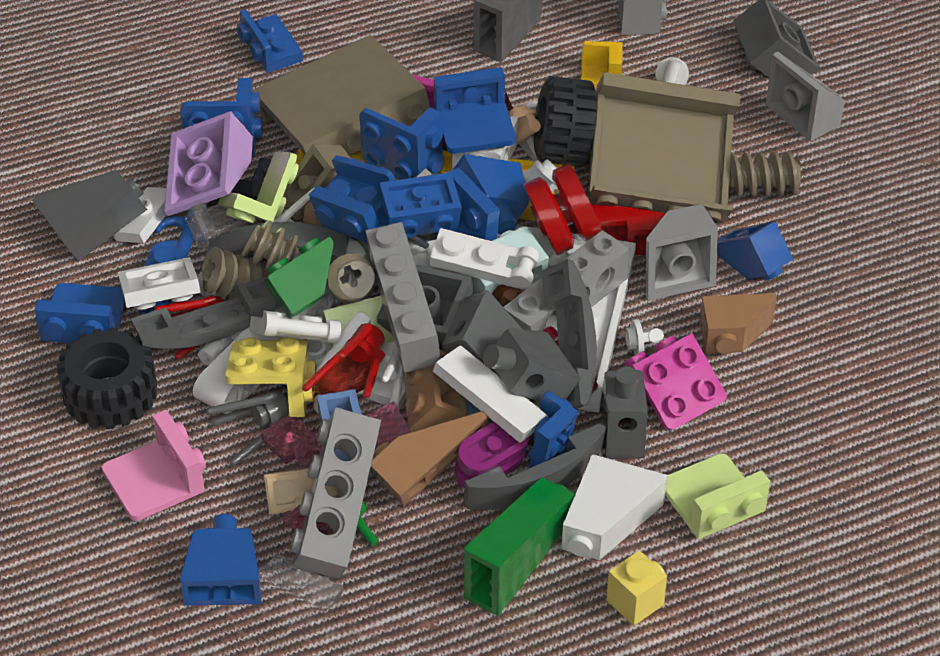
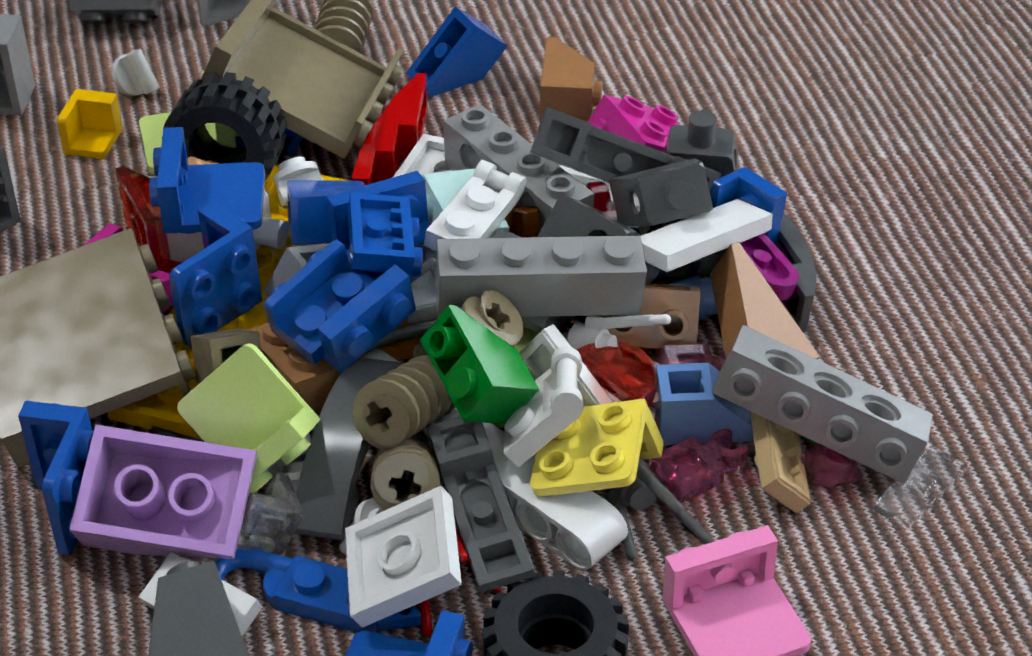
camera: 80 degrees left, 5 degrees down
blue torso [180,514,262,606] -> none
red plant [302,323,386,399] -> none
green slope [464,477,575,616] -> none
red wheel [523,163,602,256] -> none
white slope [562,454,668,560] -> none
light yellow brick [607,550,667,626] -> none
light grey slope [646,204,718,301] -> none
yellowish green bracket [666,454,770,540] -> none

